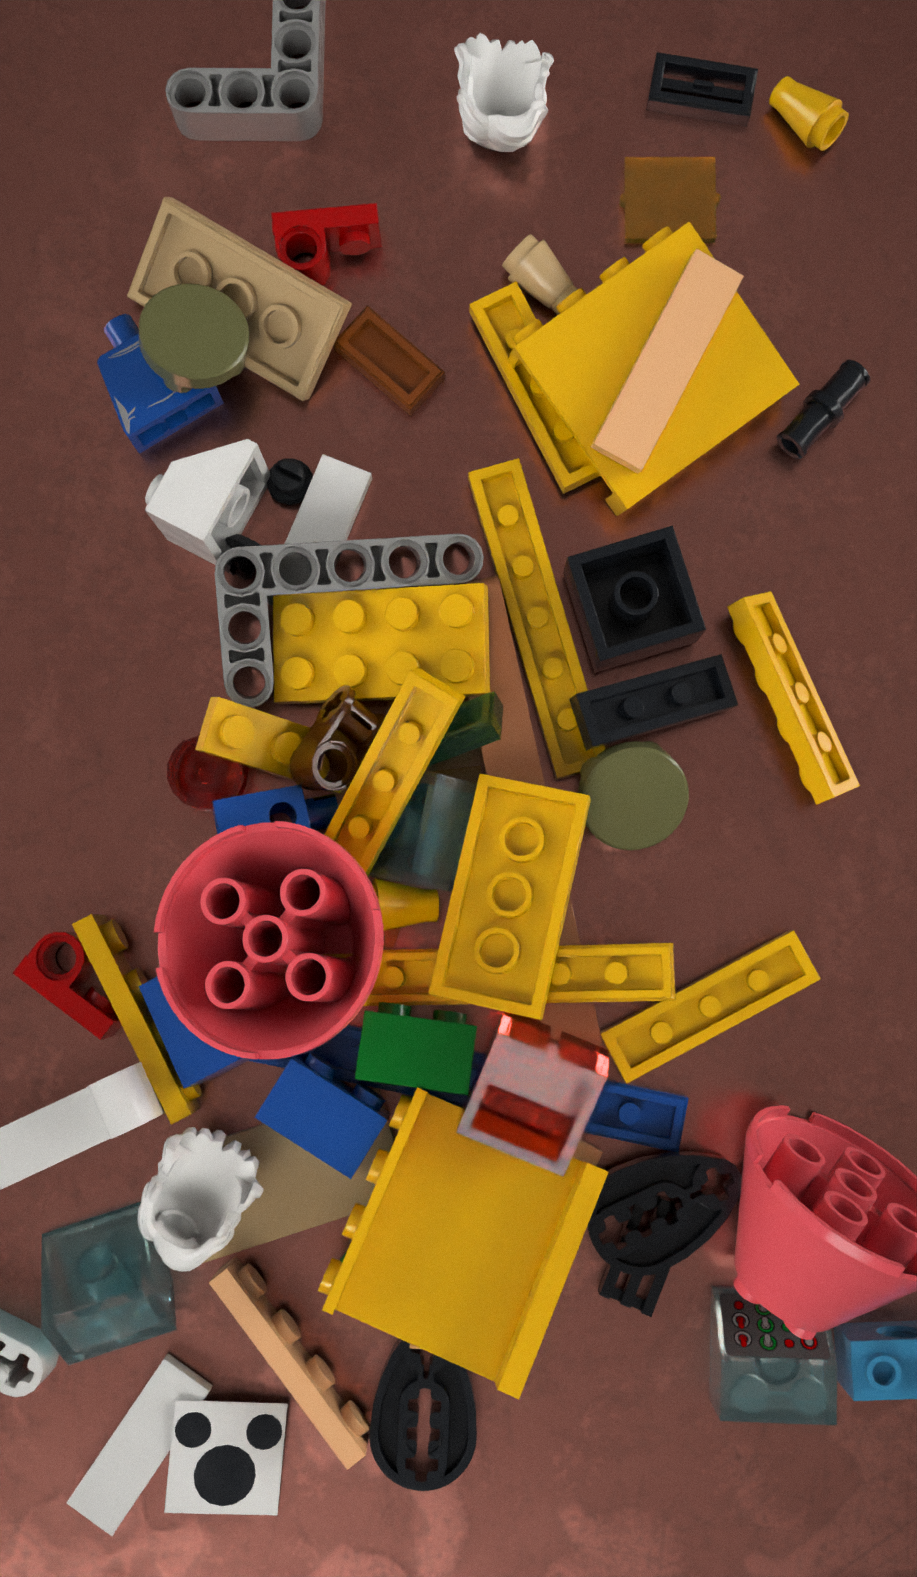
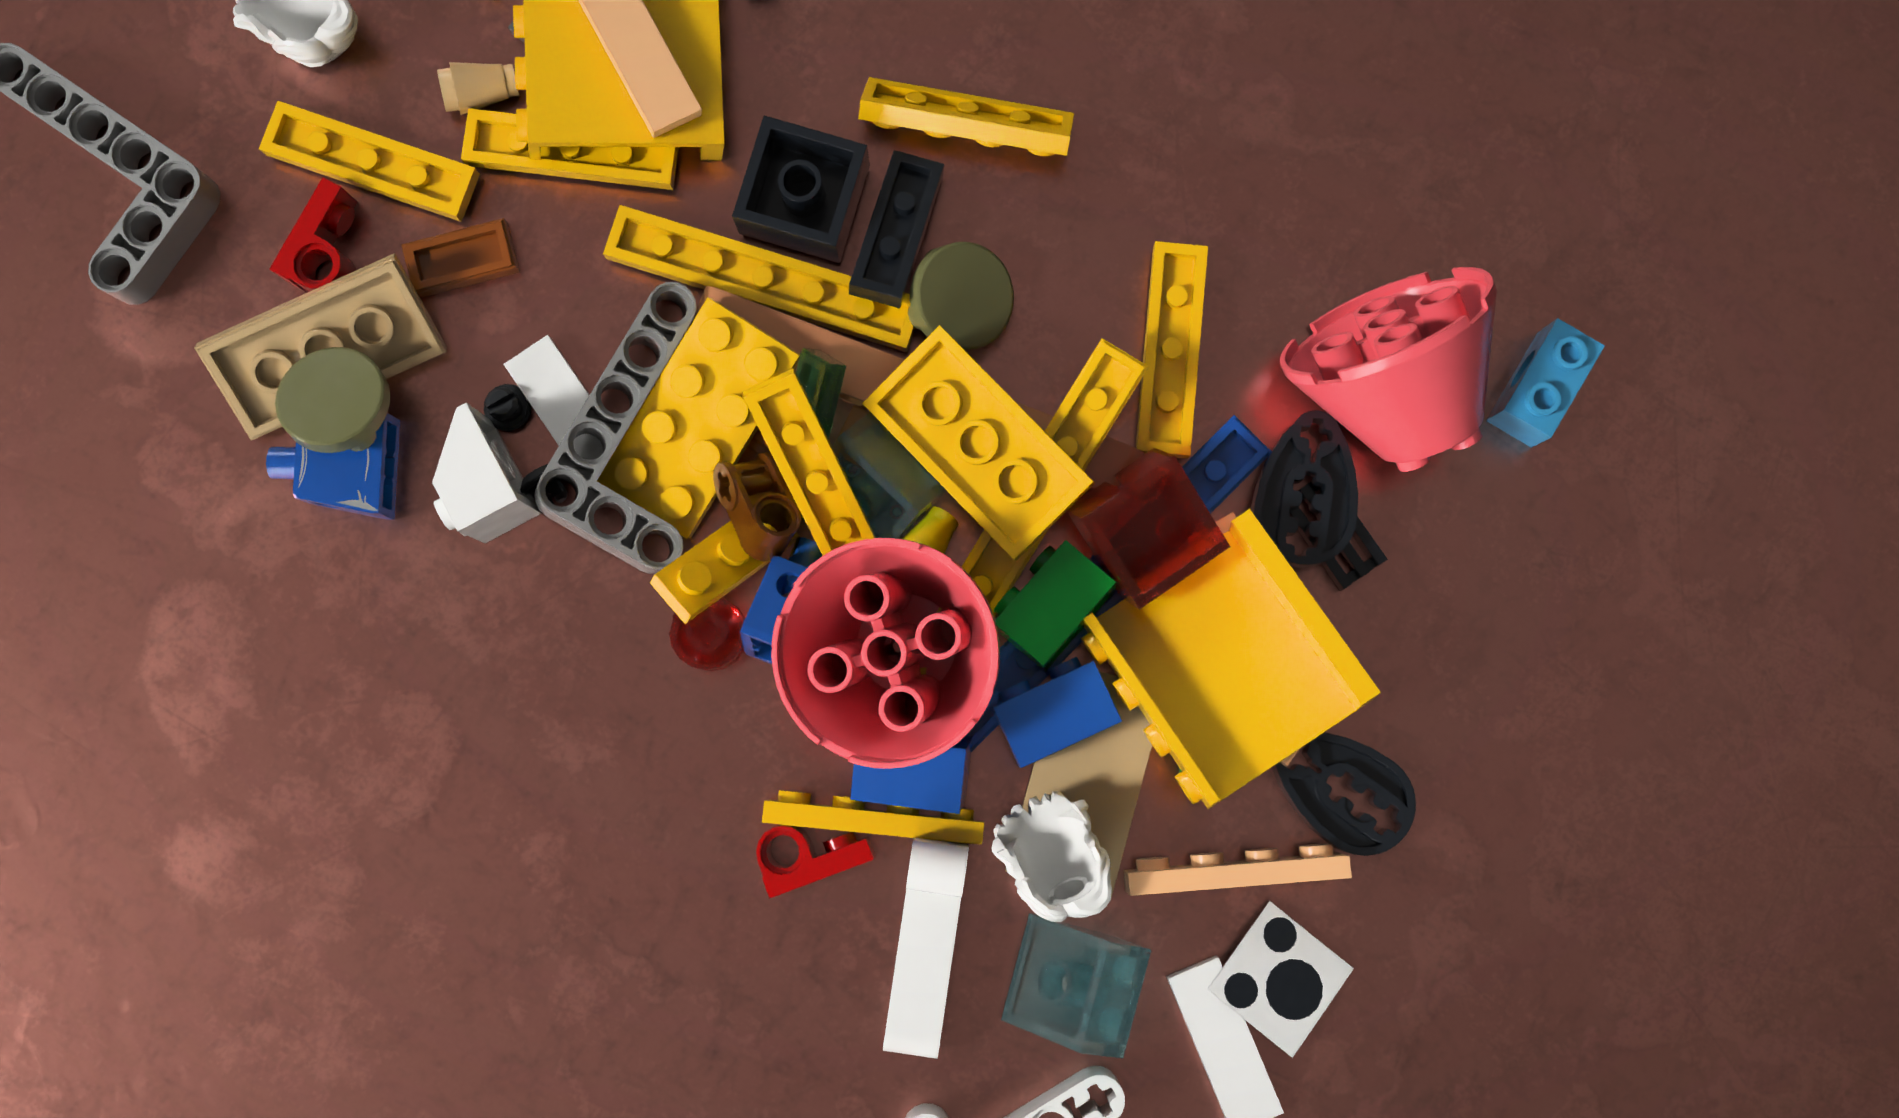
camera: 60 degrees left, 0 degrees up
clear light blue slope [709,1285,837,1425] -> none
none -> yellow plate [259,101,480,222]

